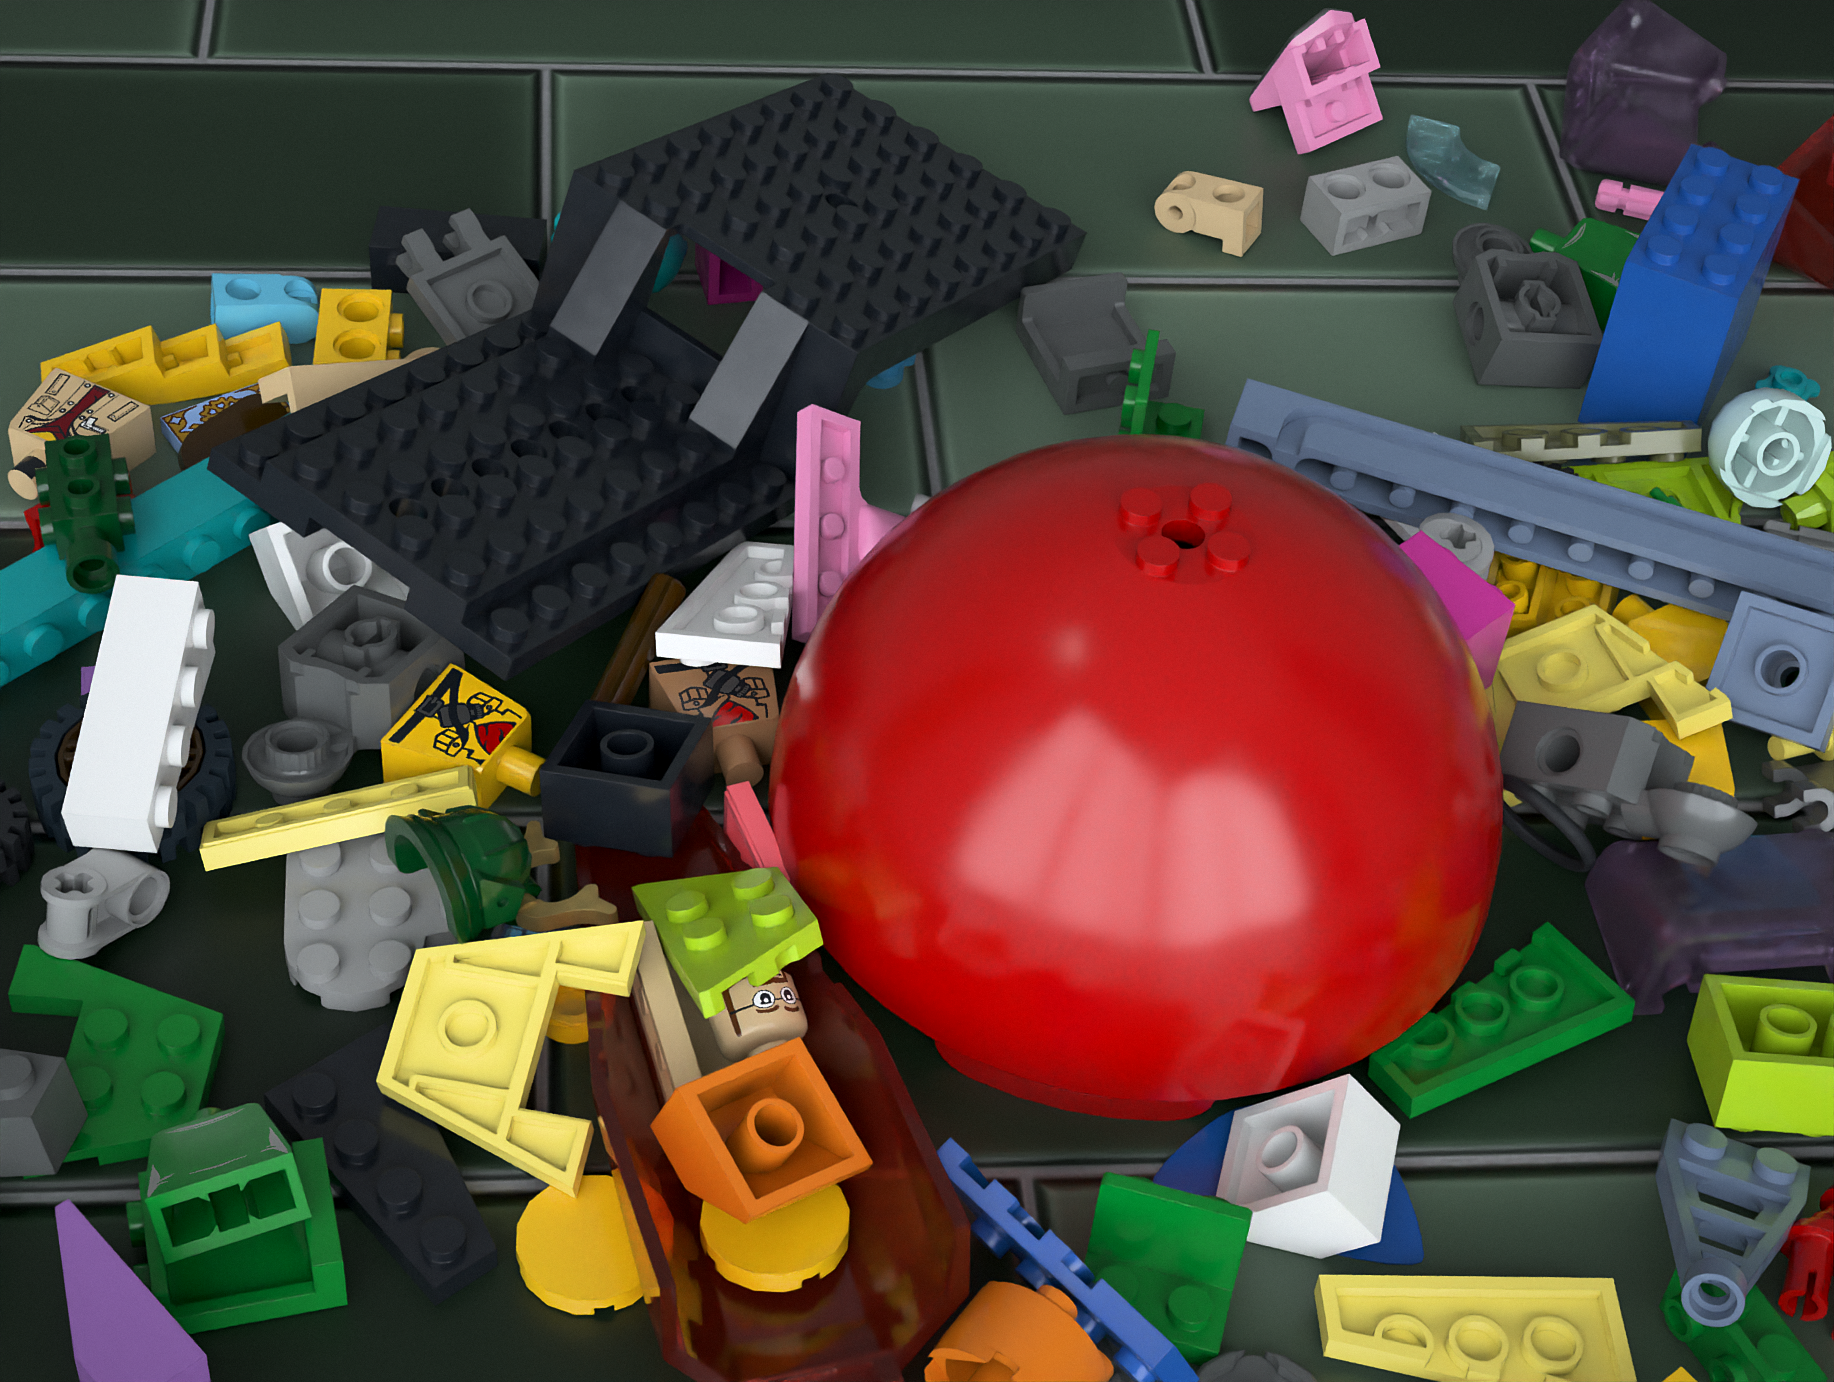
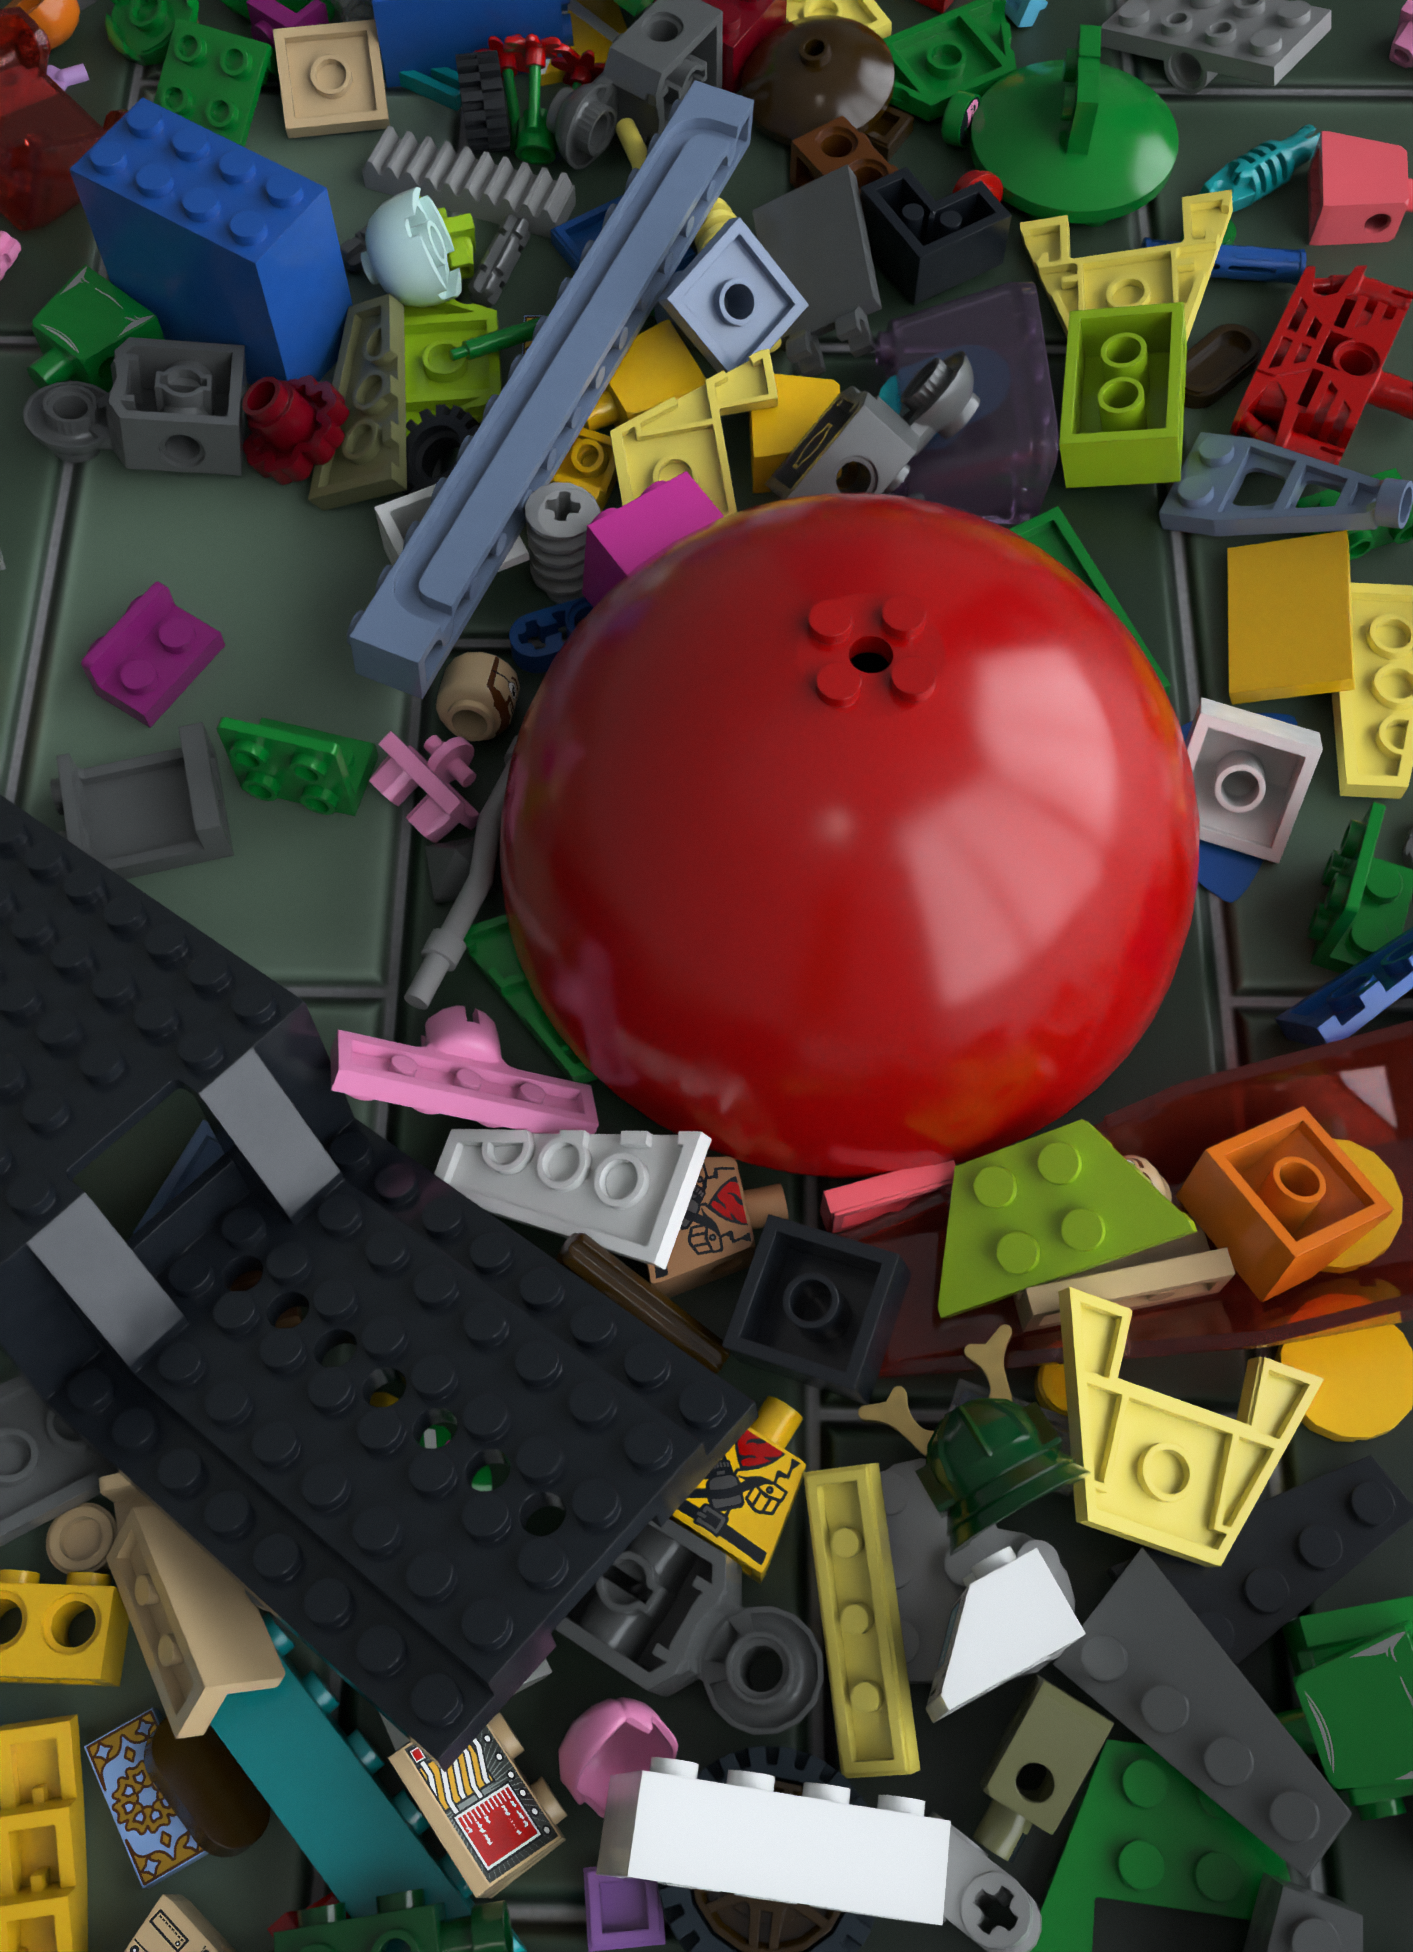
camera: 80 degrees left, 20 degrees up
none -> magenta bracket [81,581,225,728]
none -> dark red plant [242,375,350,485]
none -> slope [388,1712,568,1898]
none -> bright pink hair [558,1697,678,1818]
none -> white slope [926,1546,1086,1723]
none -> olive torso [972,1673,1114,1863]
none -> dark grey wing [1053,1547,1353,1879]
none -> yellow tile [1227,530,1355,705]

